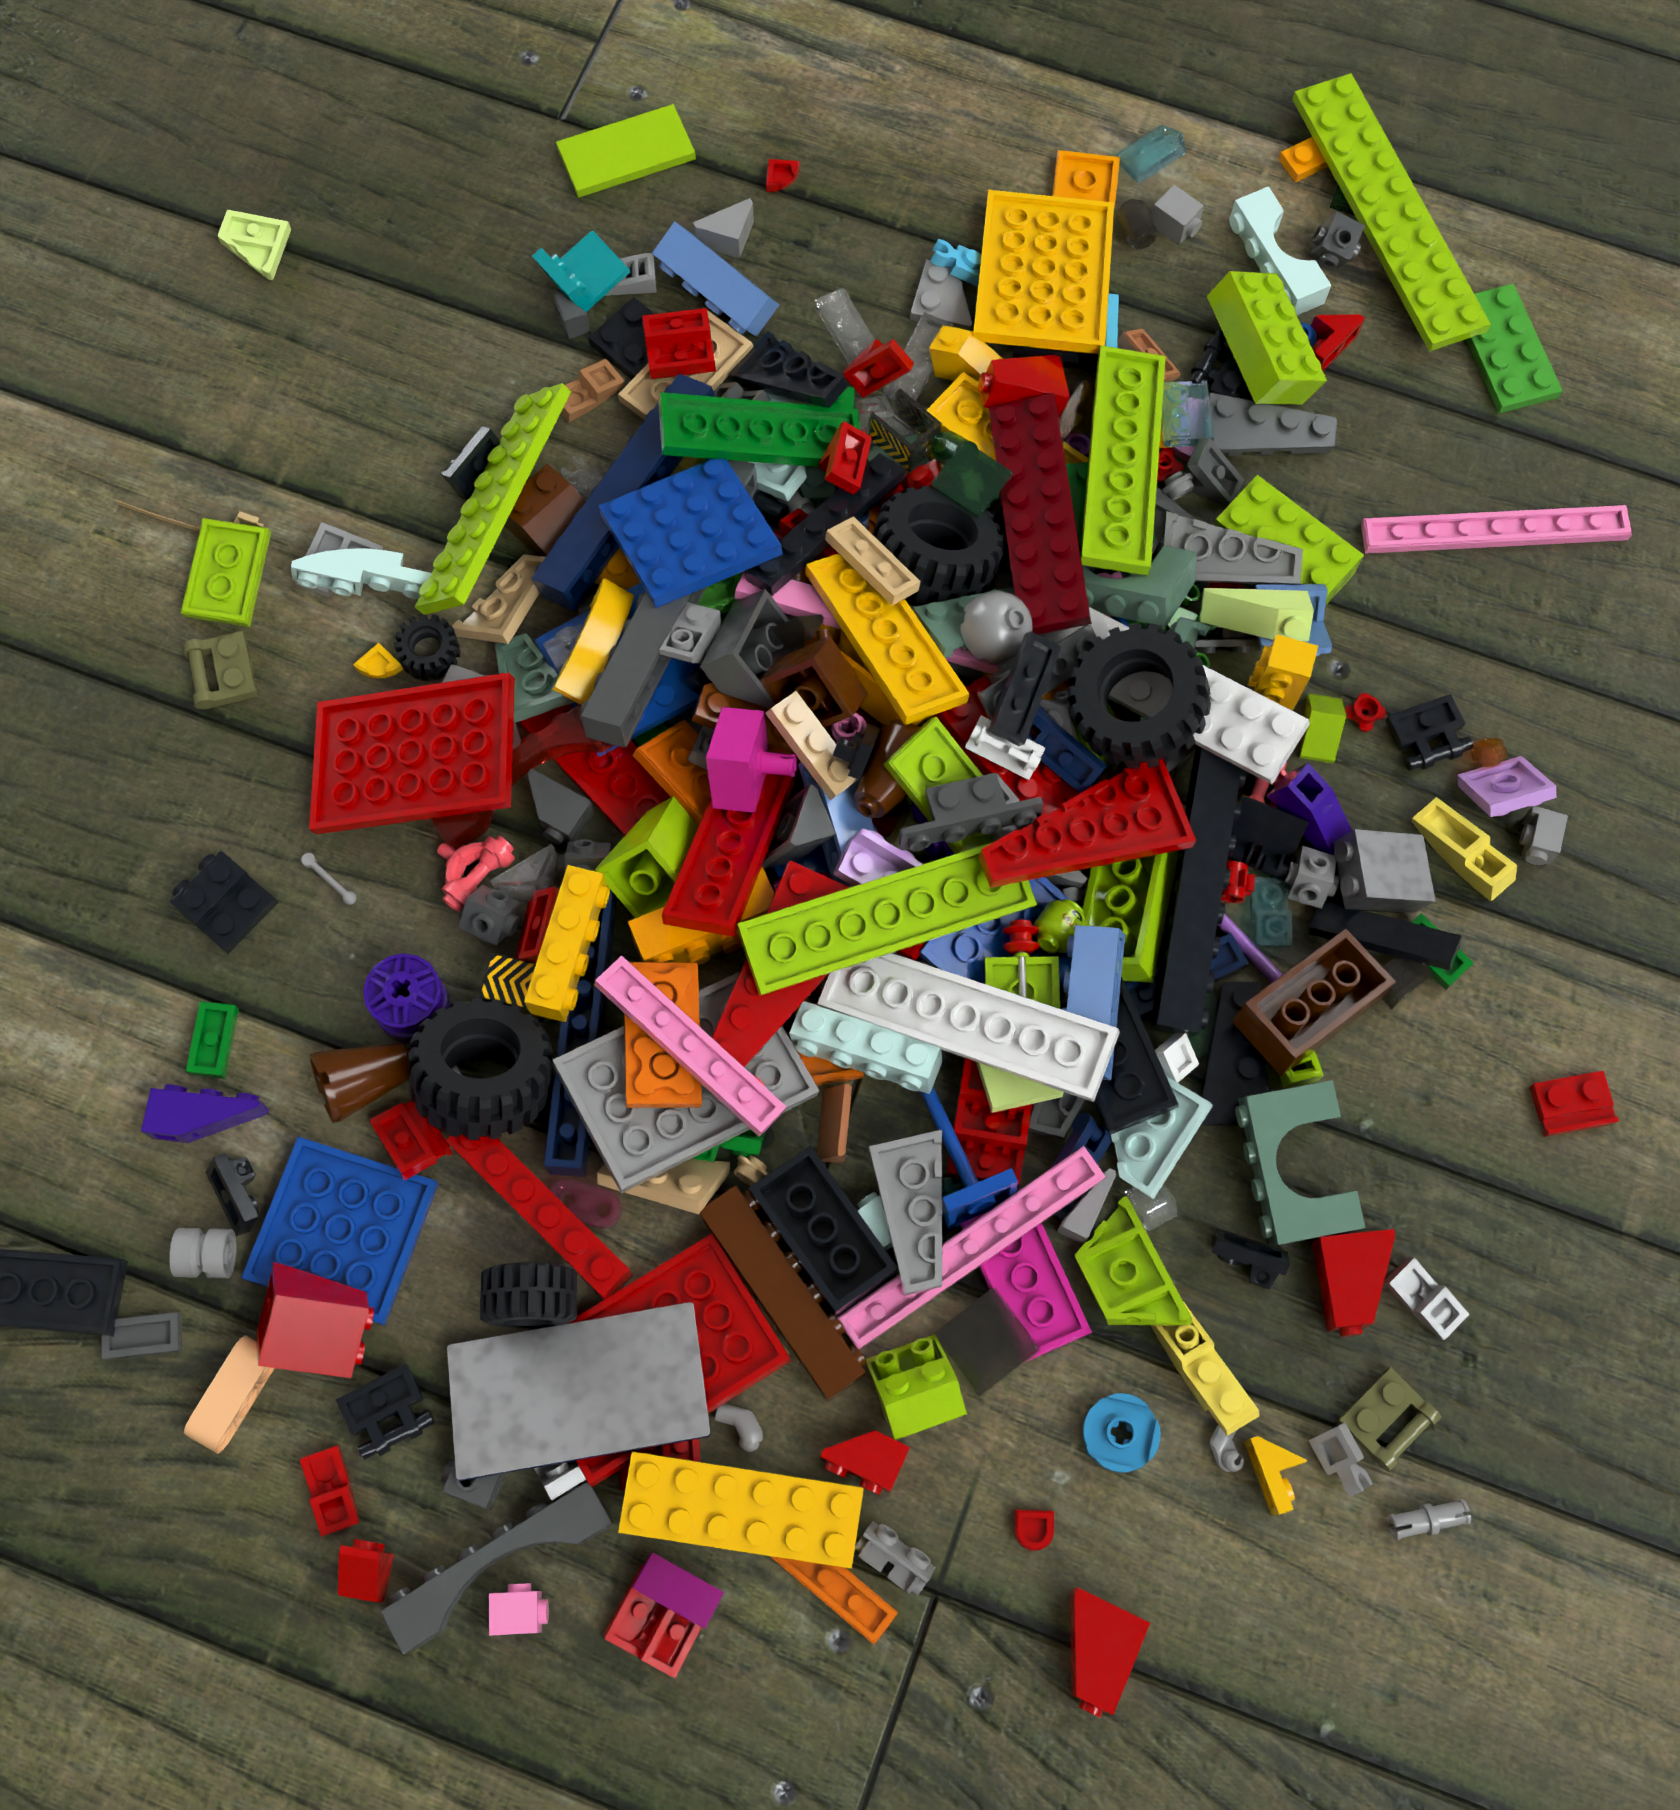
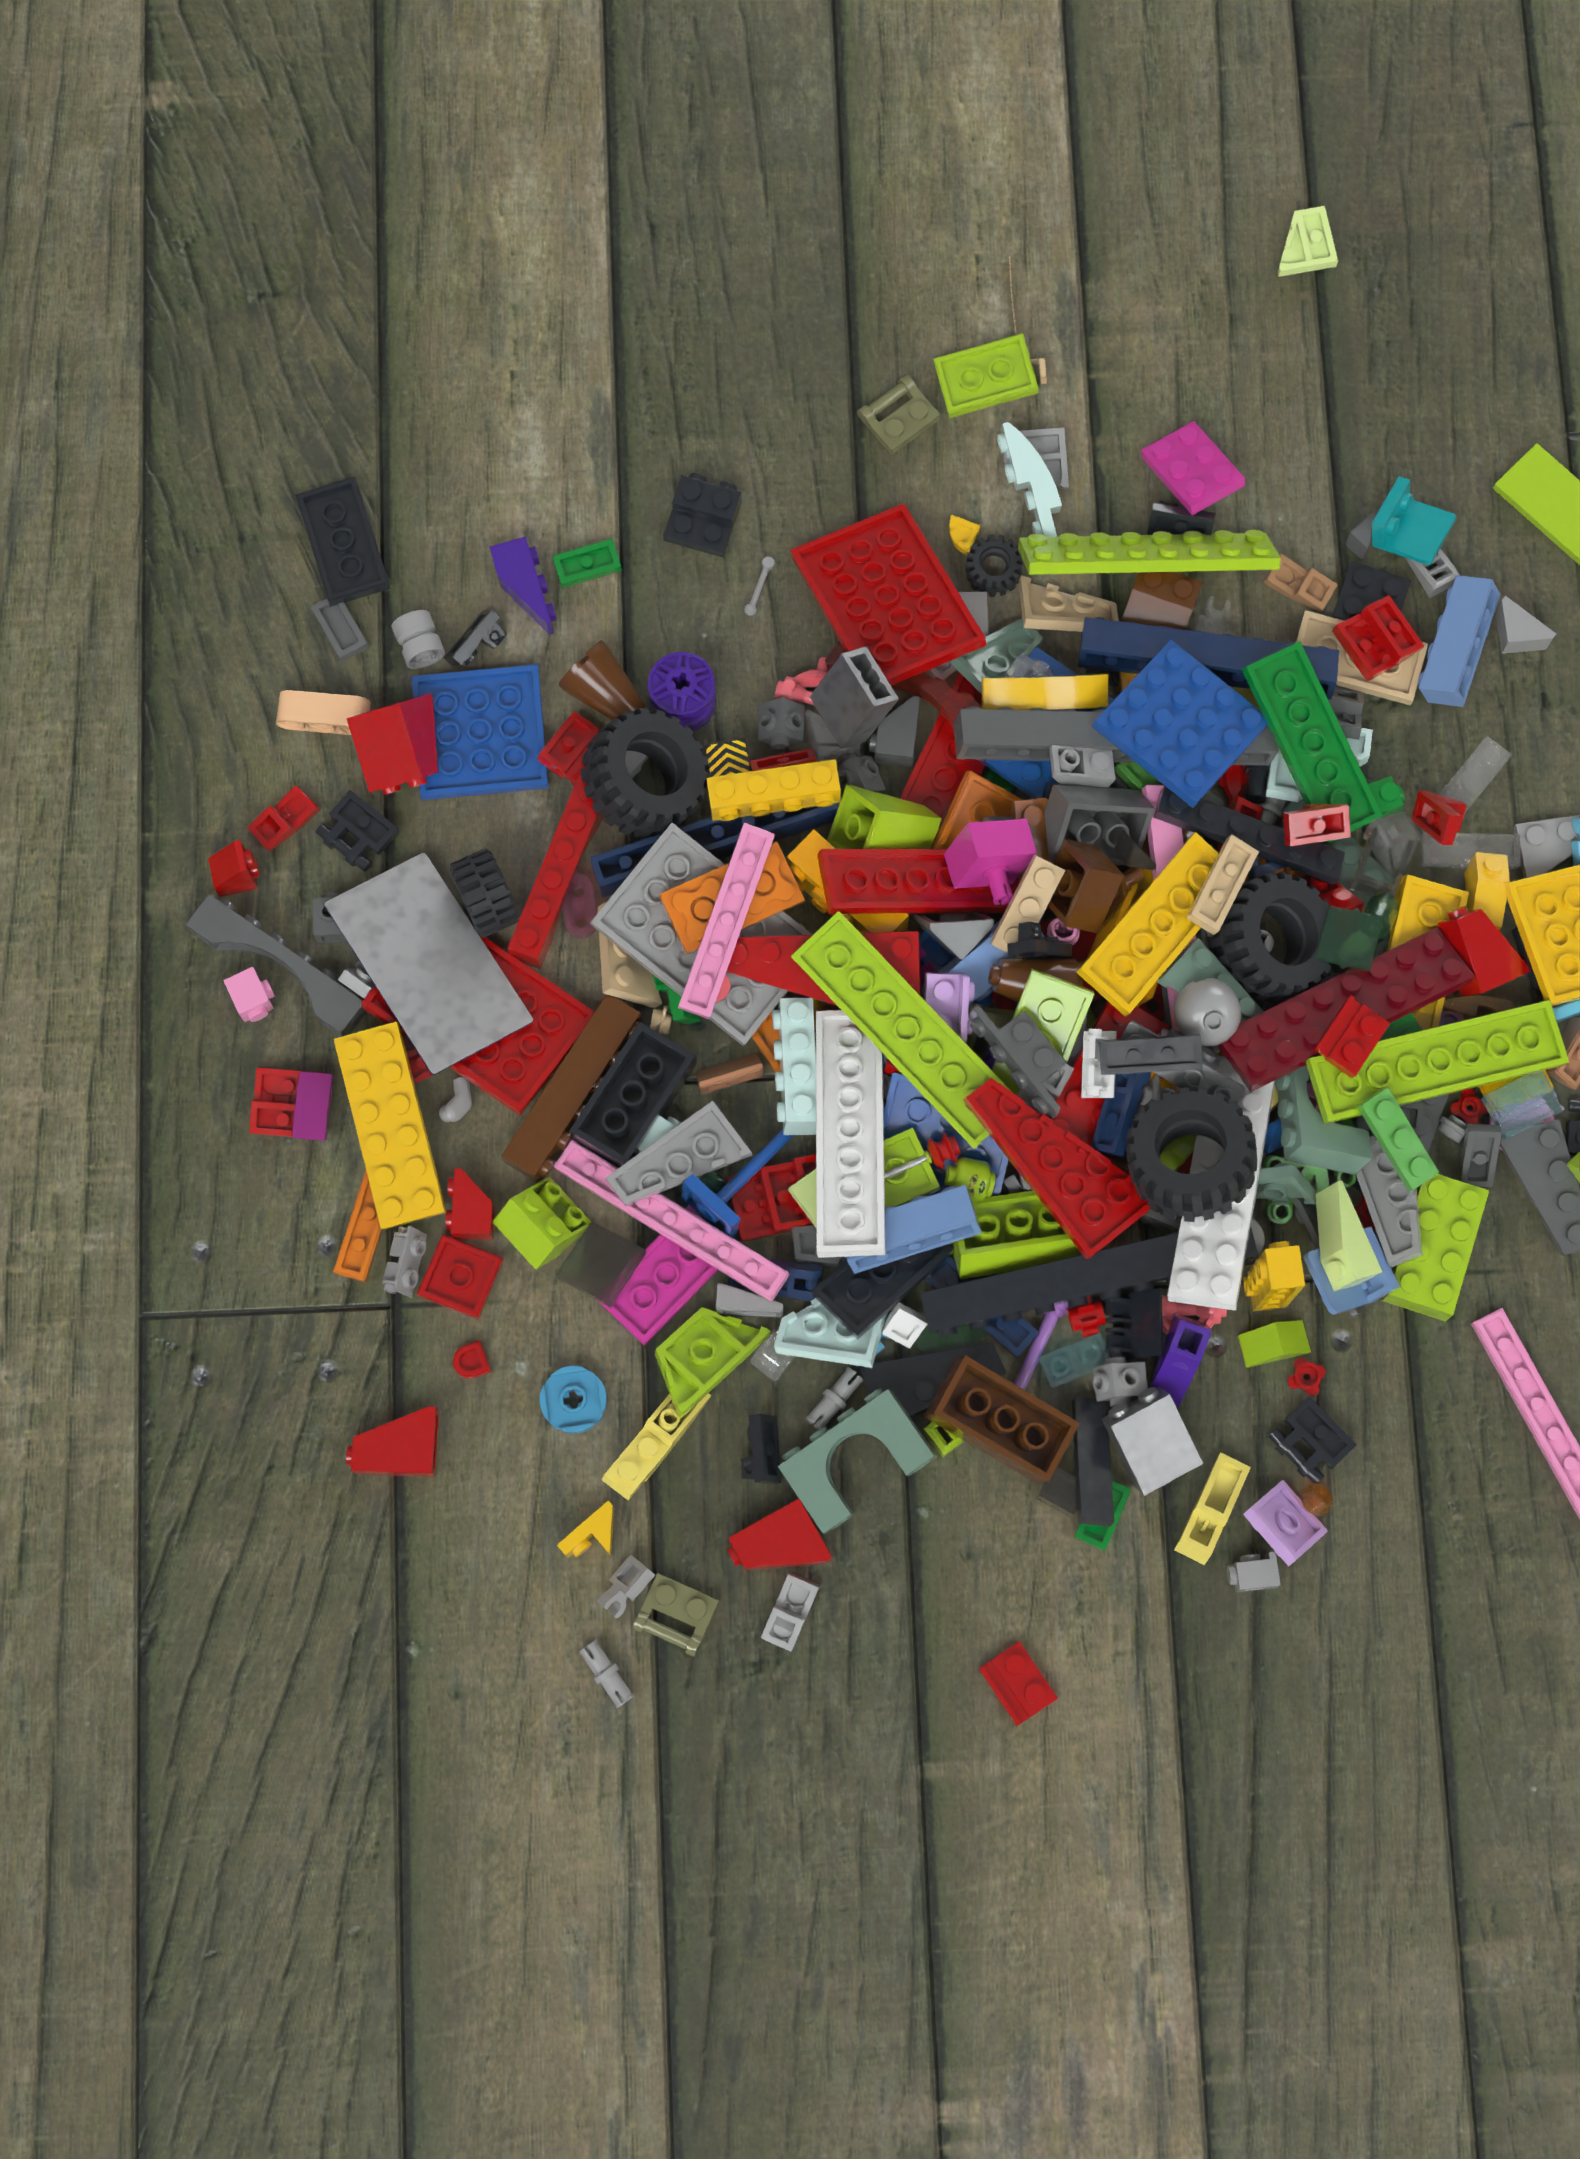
camera: 70 degrees right, 5 degrees up
black wing [729,331,849,408] -> none
light grey arm [1210,1424,1244,1472] -> none
none -> red tile [417,1234,504,1320]
none -> light grey pin [805,1367,864,1430]
none -> flat silver brick [810,647,899,749]
none -> dark pink plate [1141,421,1245,515]
none -> red plate [1312,995,1390,1079]
none -> bright green plate [1357,1087,1439,1190]

